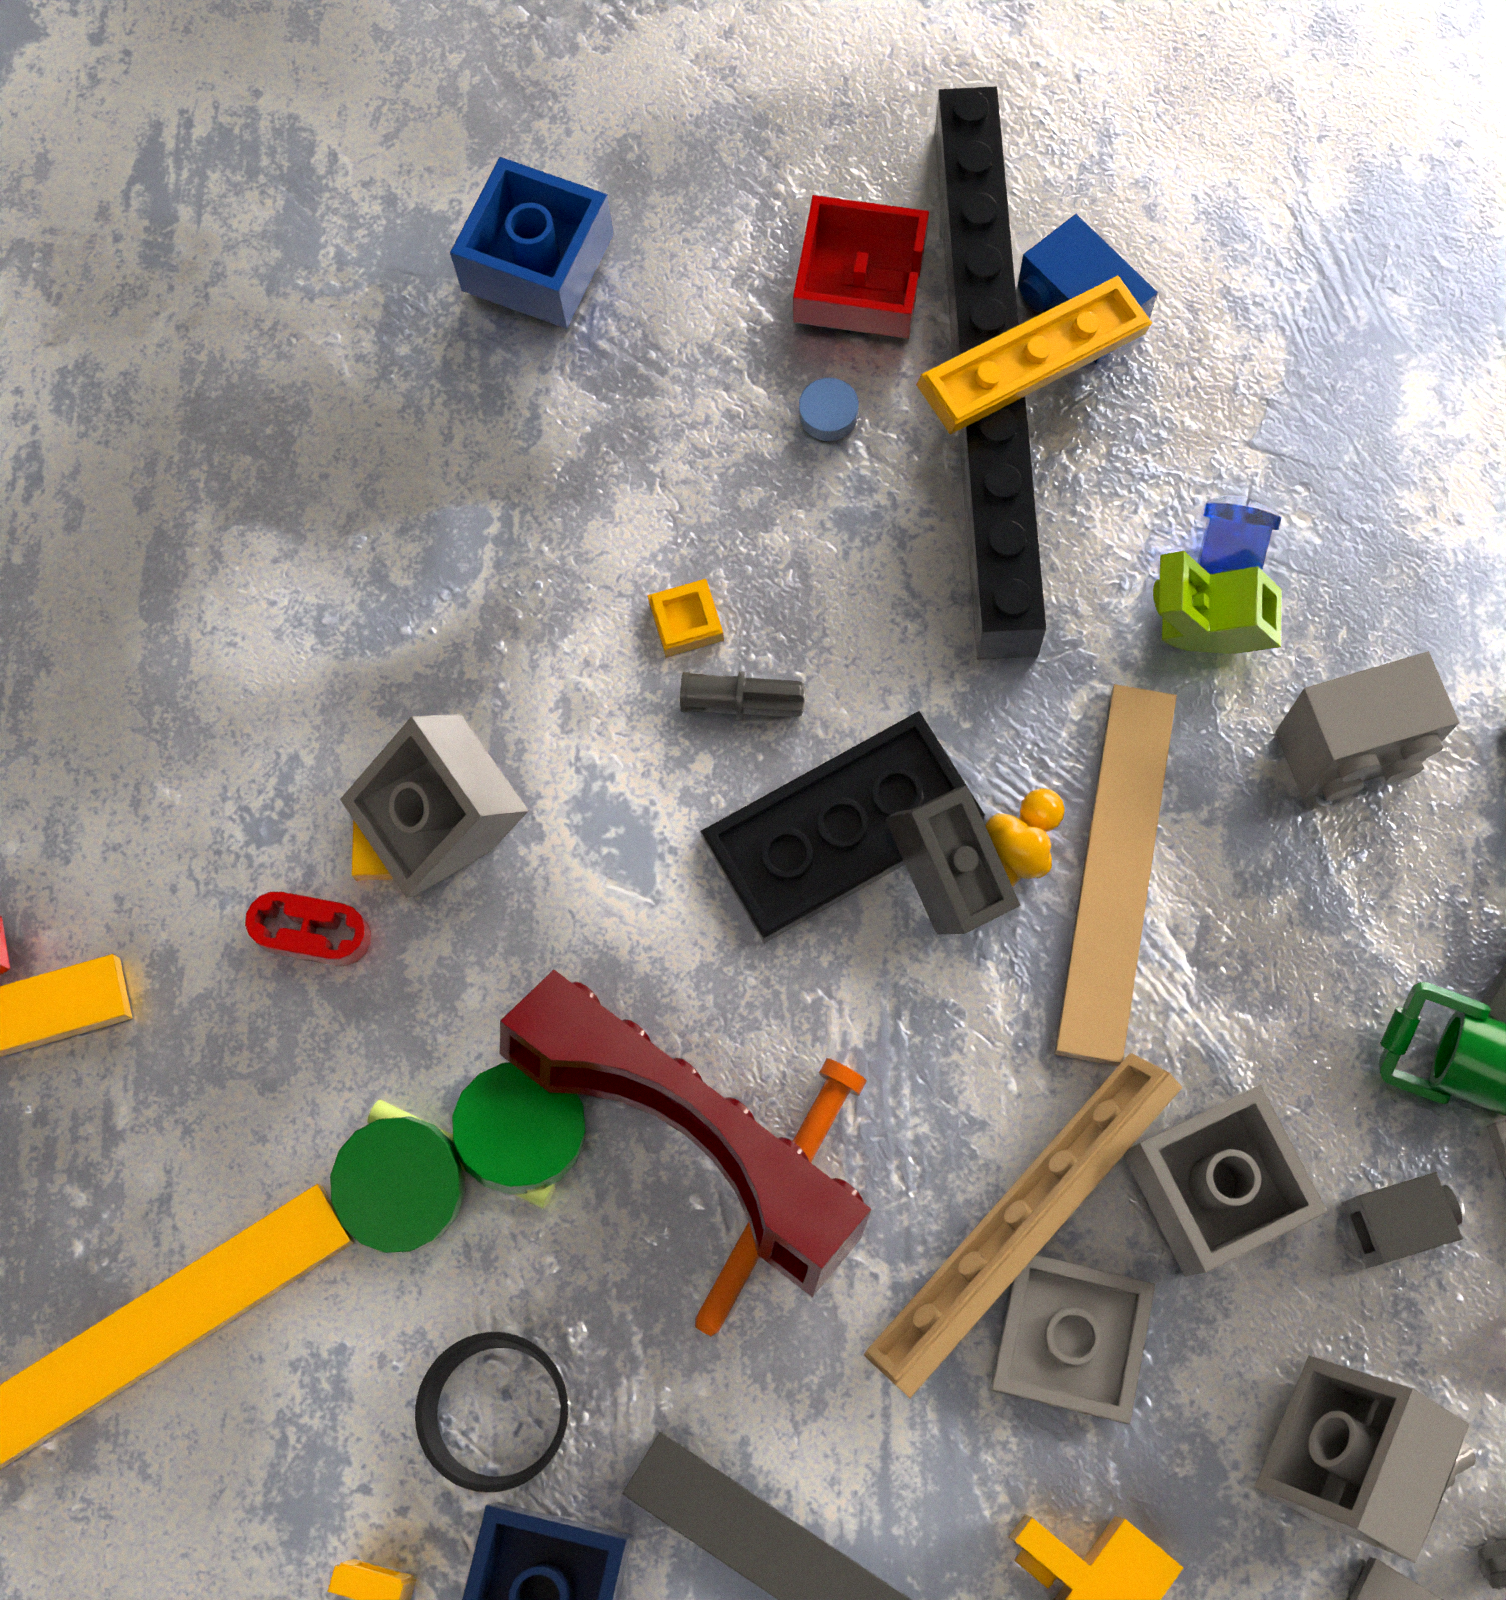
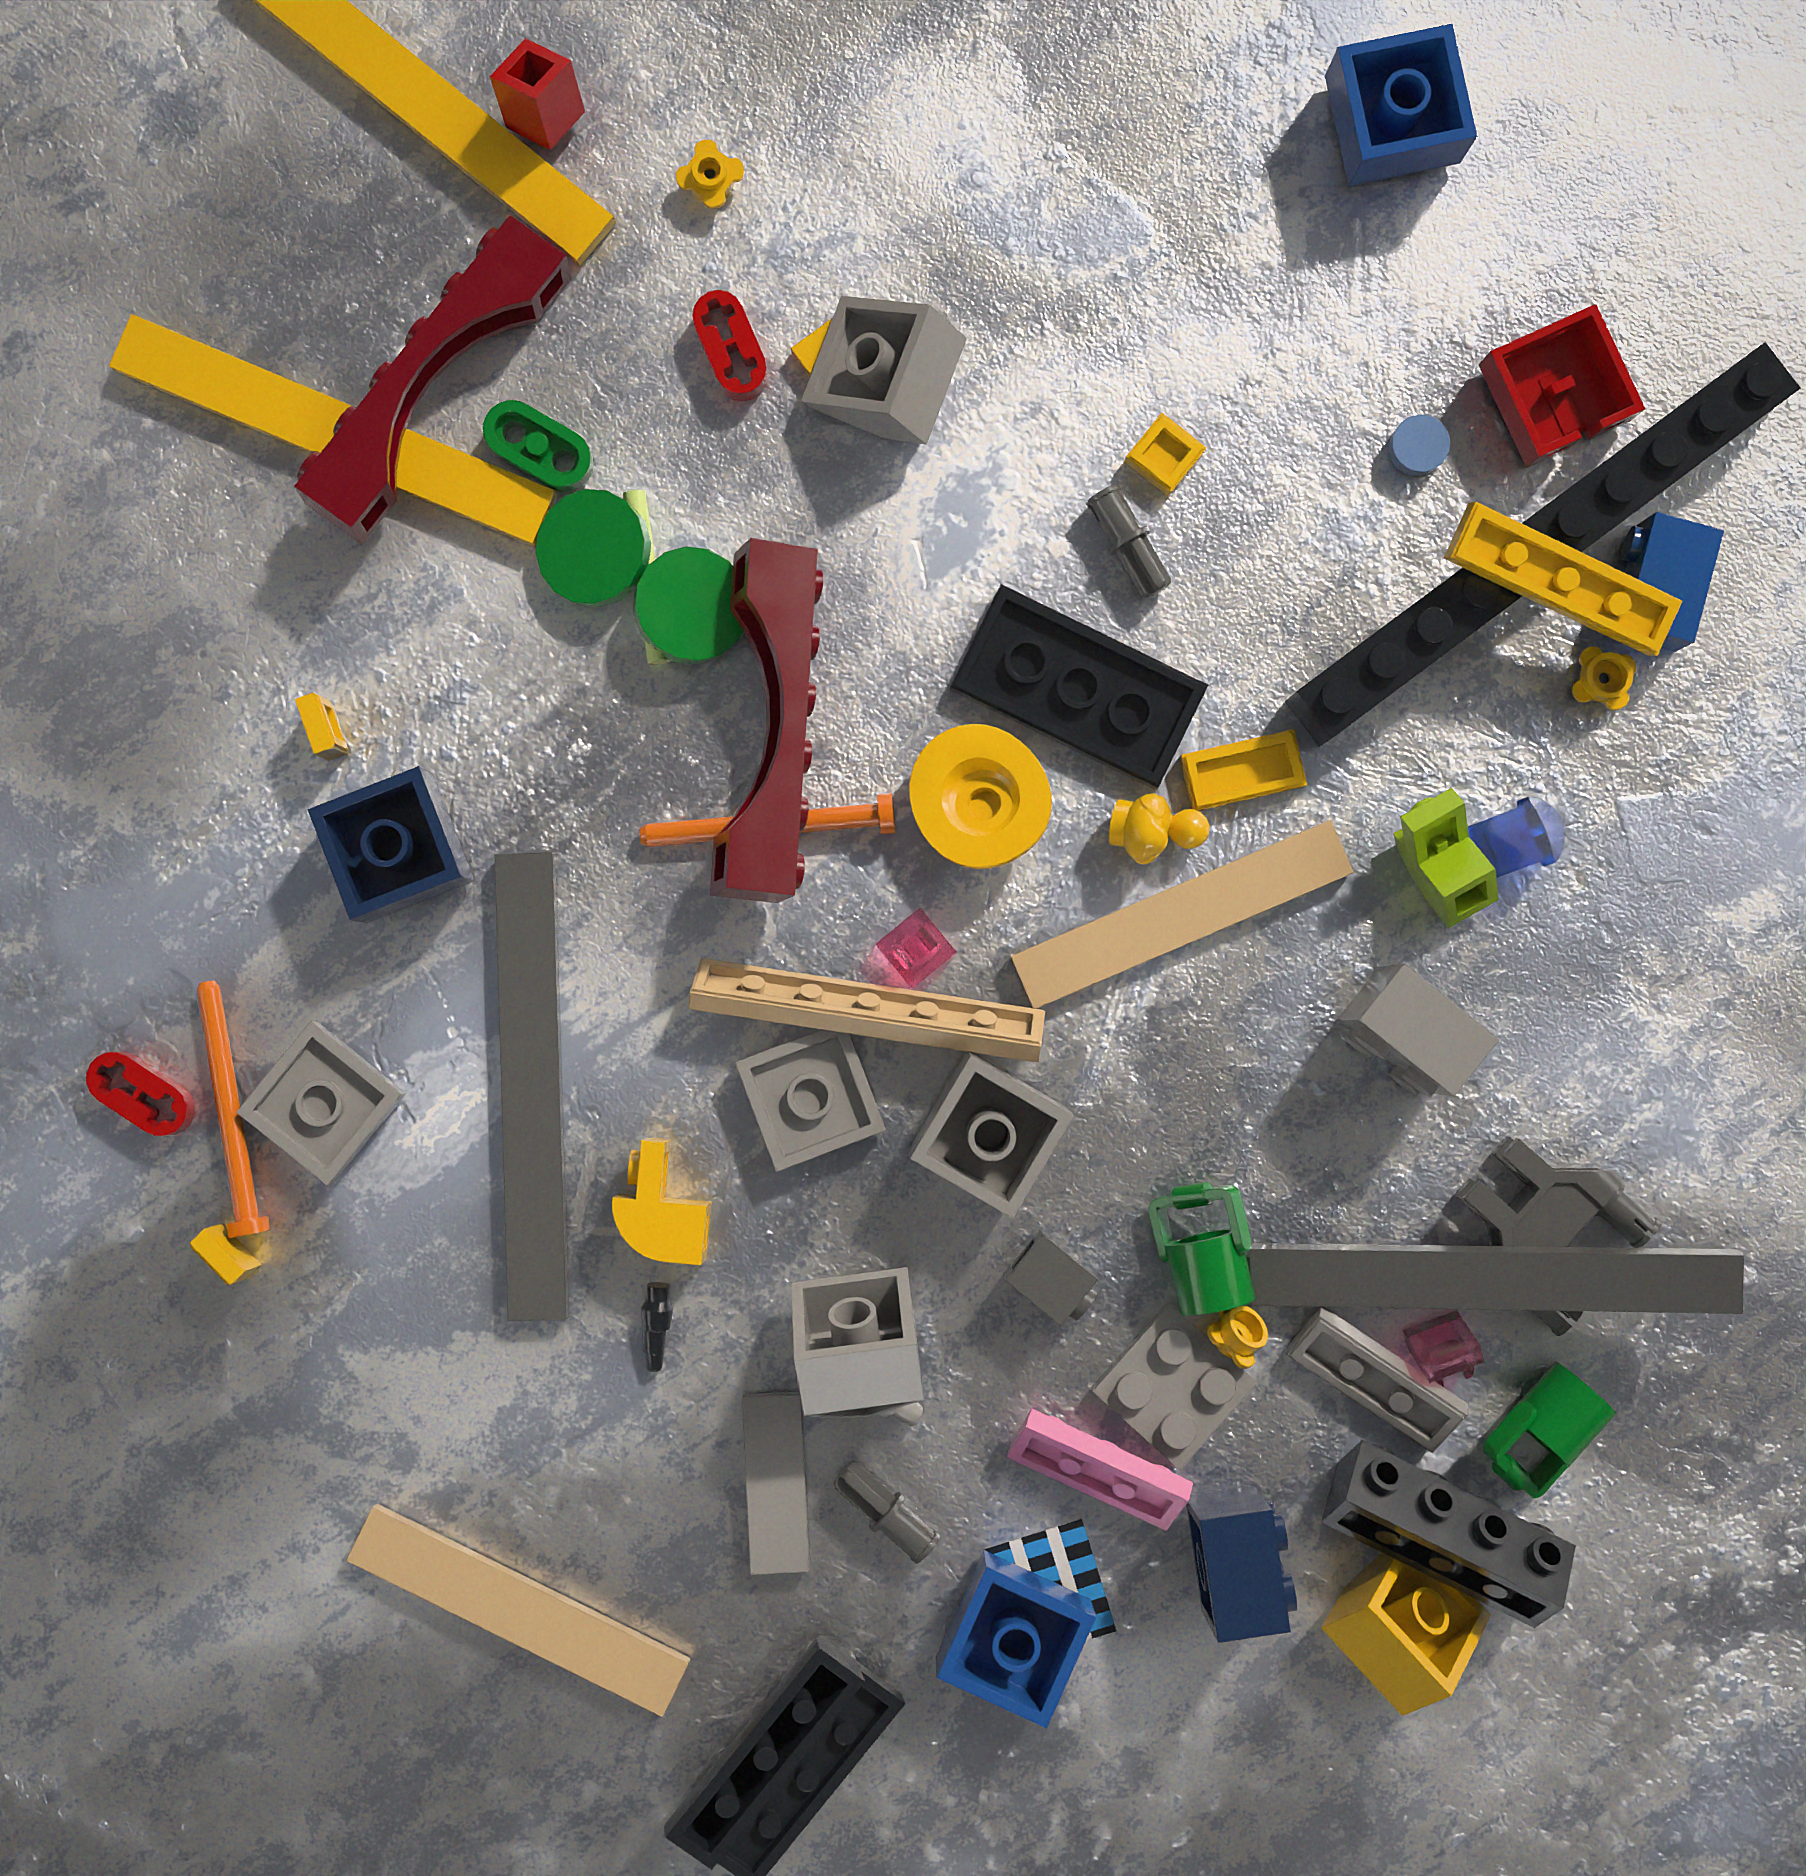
camera: 50 degrees right, 15 degrees up
black tyre [415,1332,568,1492] -> none
dark grey panel [886,786,1021,934] -> none
none -> dark red arch [294,215,571,545]
none -> green plate [483,400,594,492]
none -> yellow plate [676,139,745,209]
none -> clear pink tile [875,908,957,989]
none -> yellow hat [909,724,1052,869]
none -> yellow tile [1179,729,1307,811]
none -> yellow plate [1571,646,1636,710]

